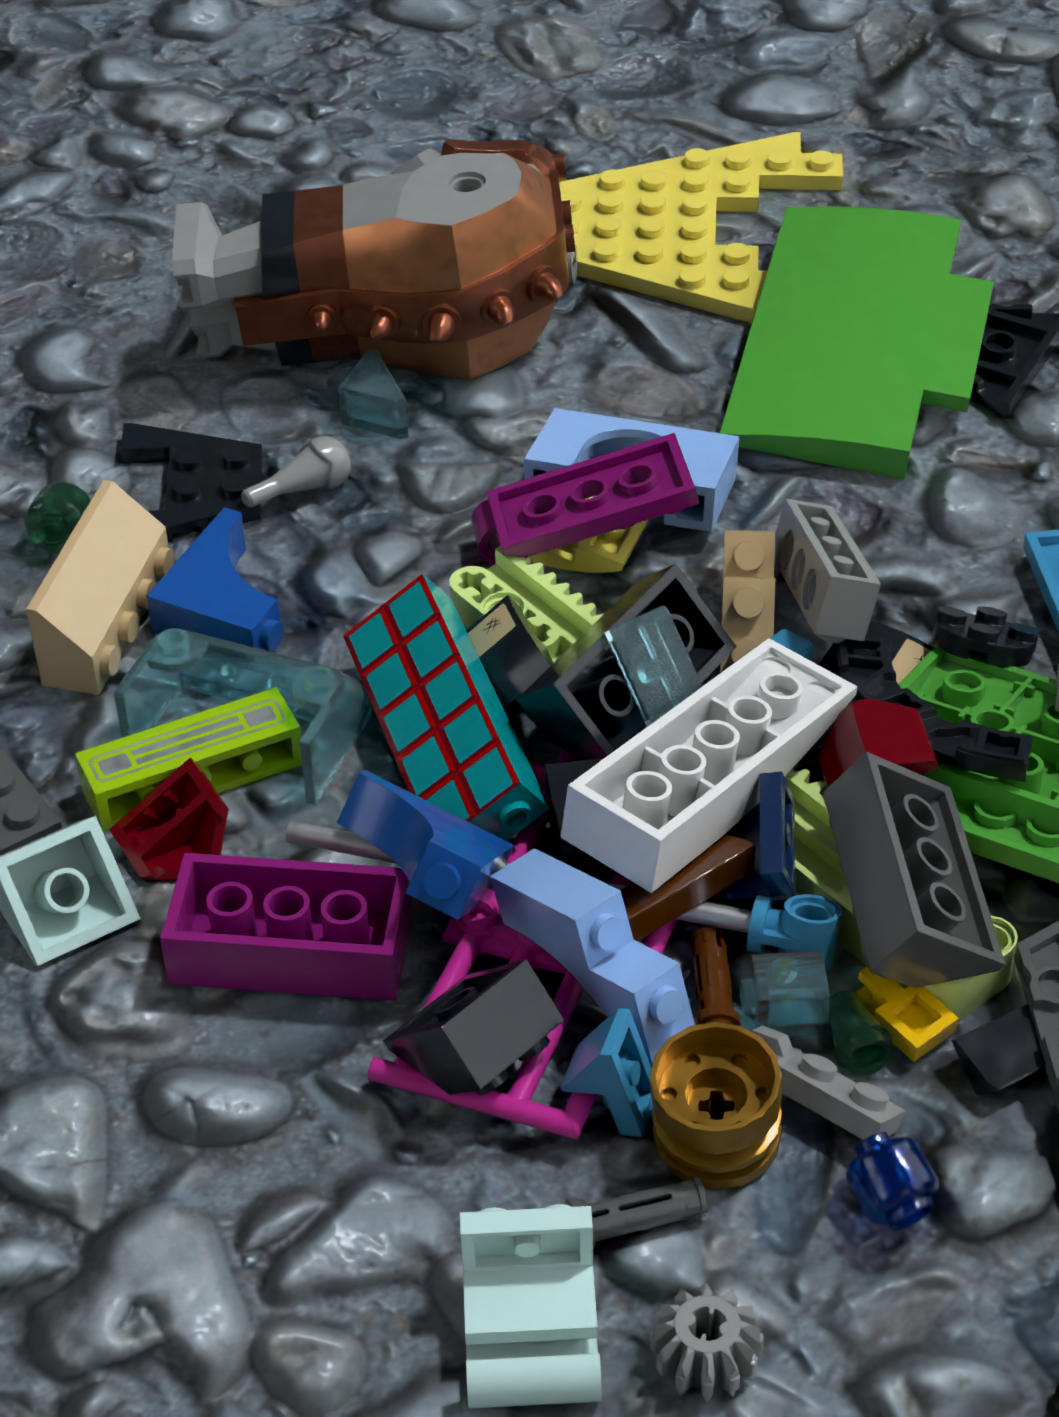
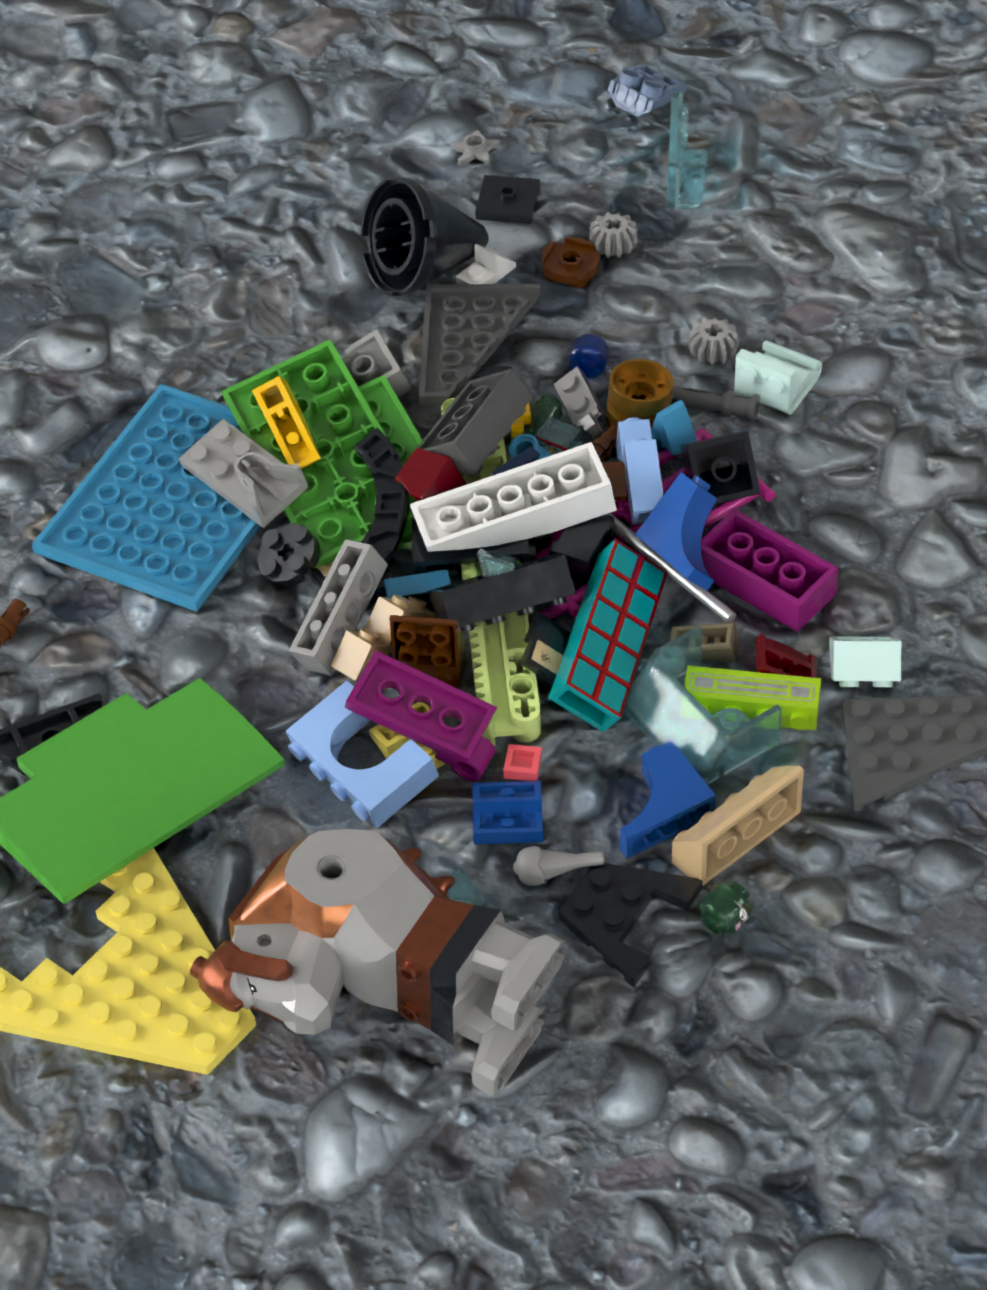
camera: 145 degrees left, 5 degrees up
none -> reddish brown slope [389,615,466,689]
none -> blue slope [473,781,543,845]
none -> coral plate [503,744,542,781]
none -> dark tan slope [668,623,740,662]

